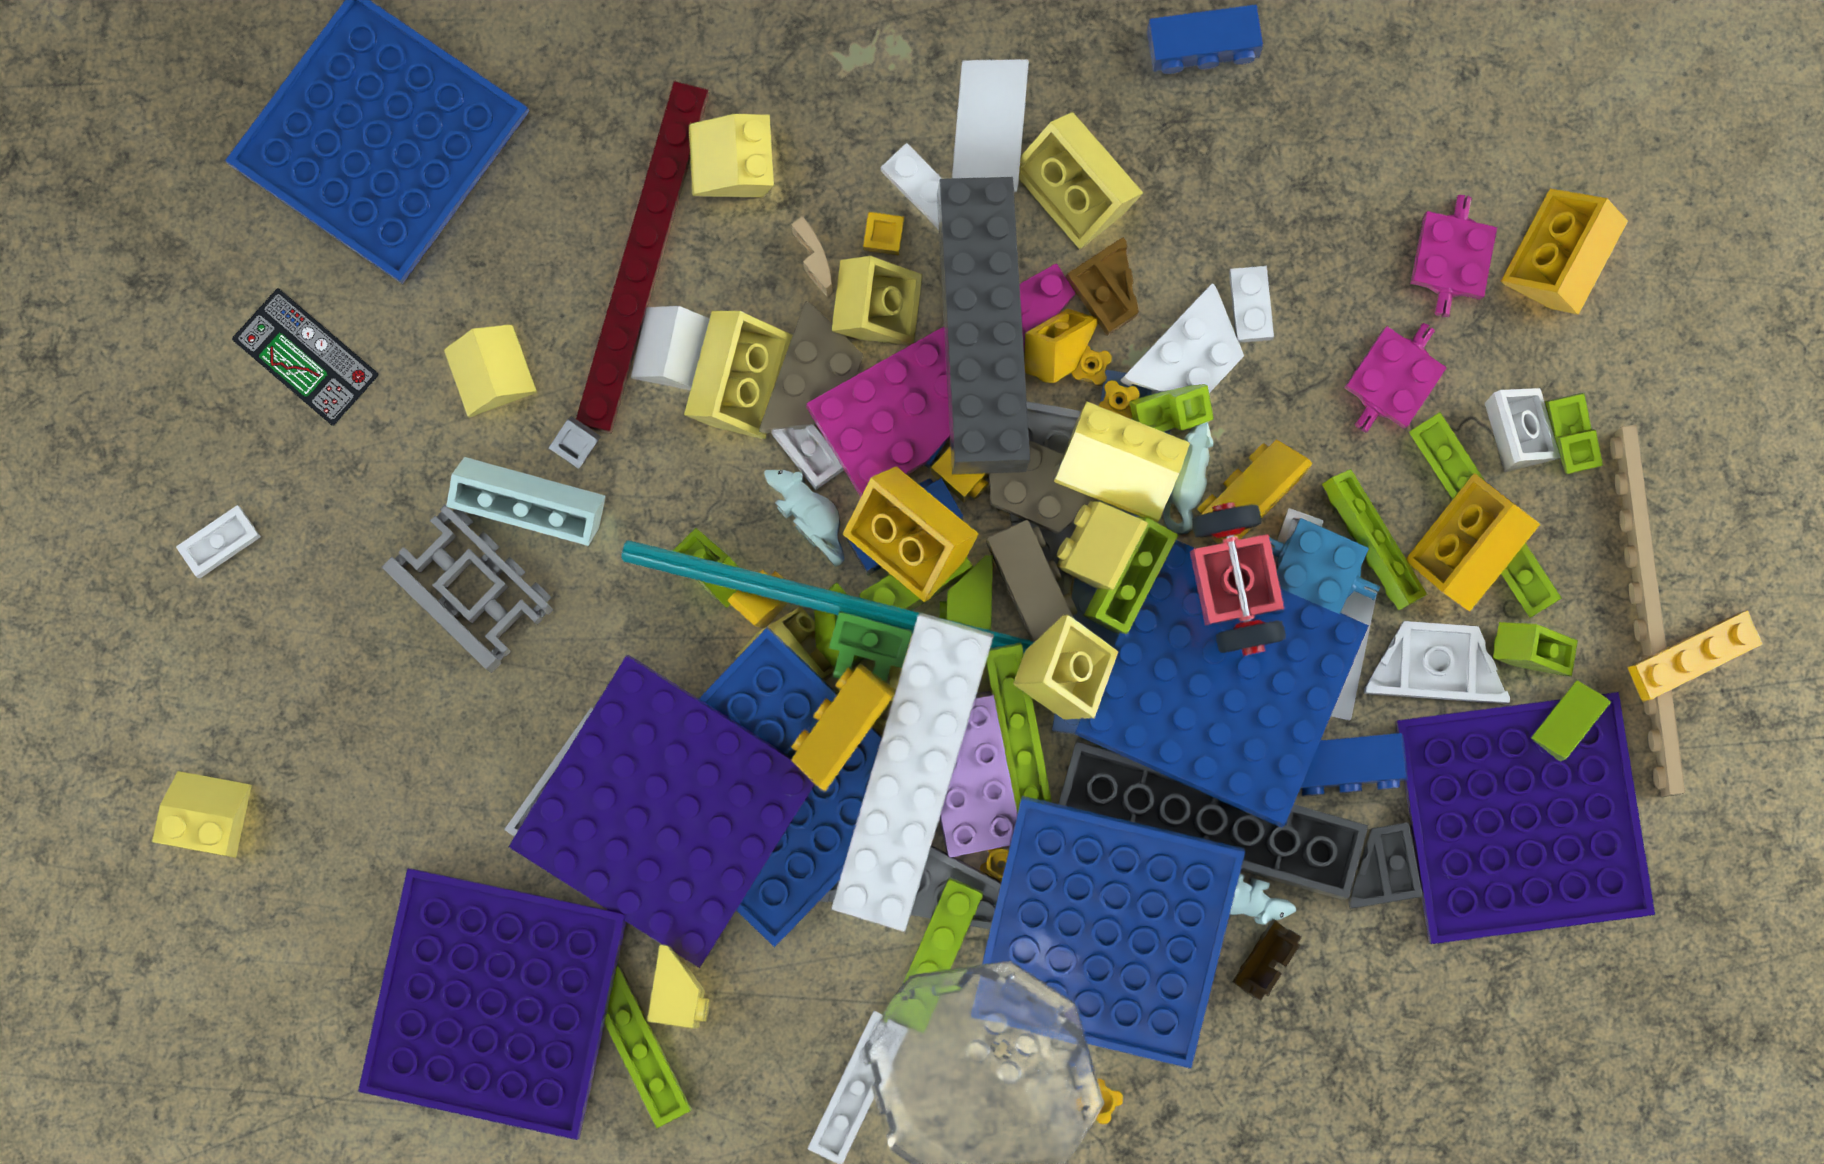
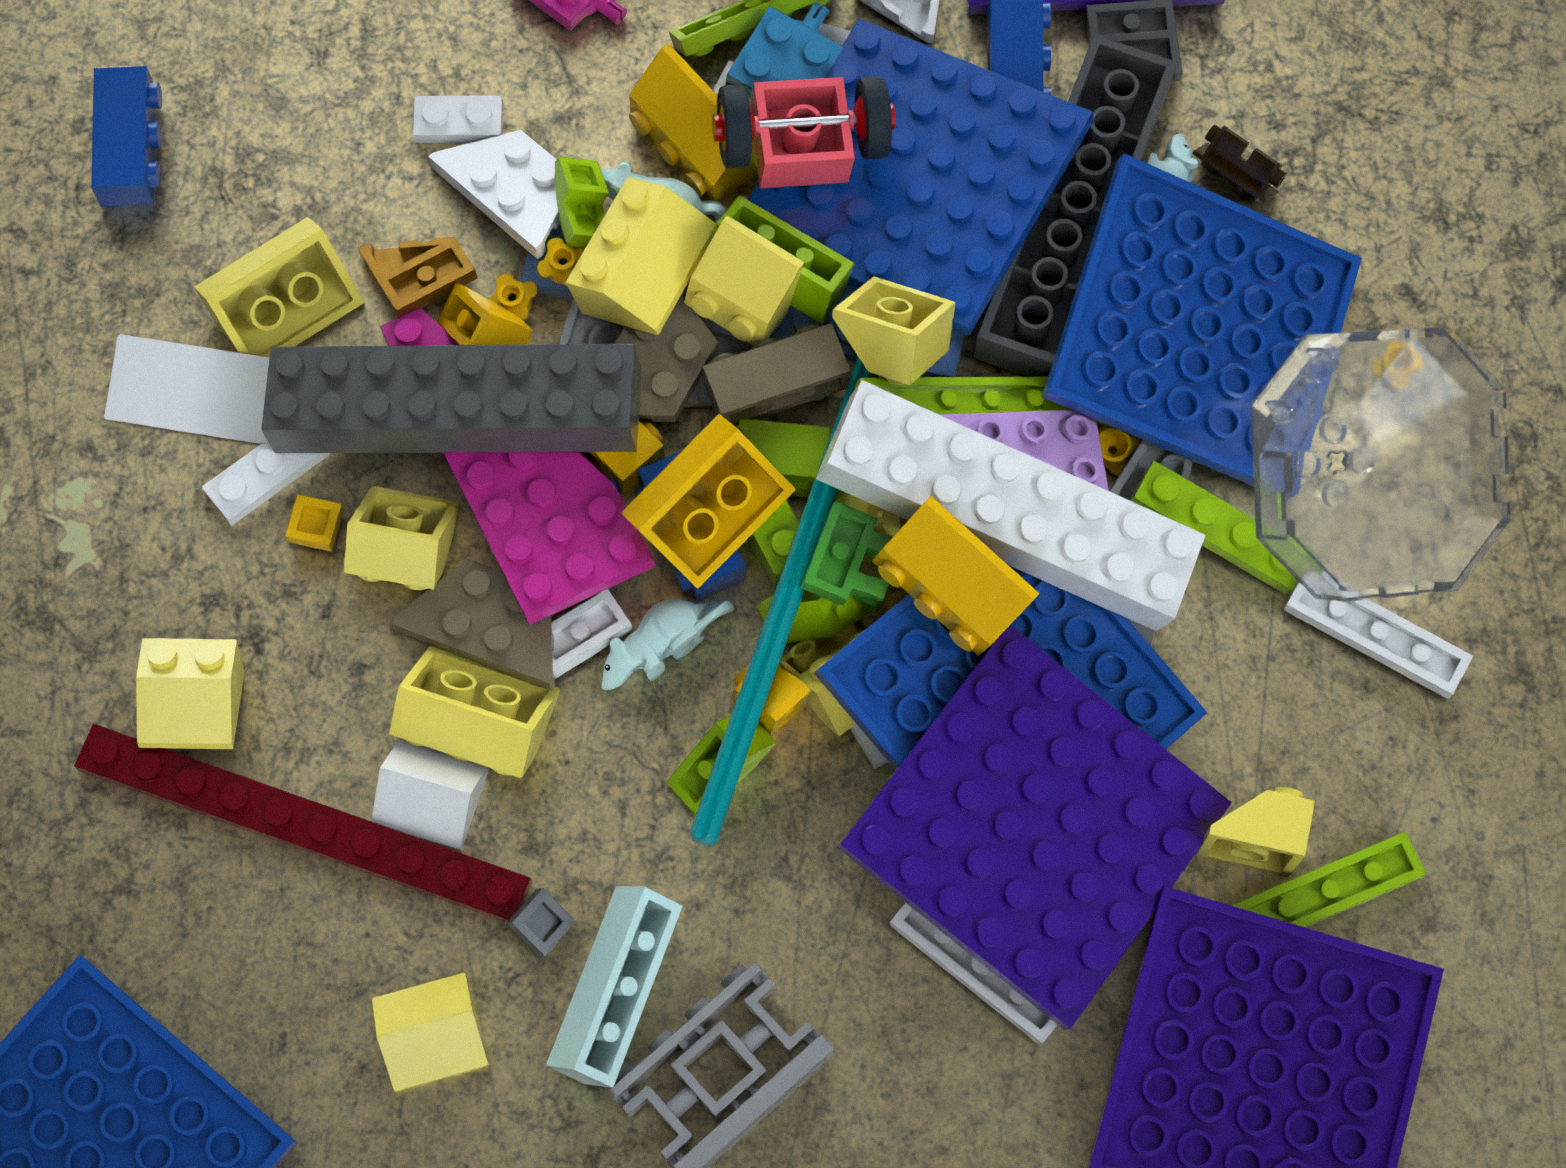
camera: 90 degrees left, 10 degrees down
tan slope [791,216,833,297] -> none

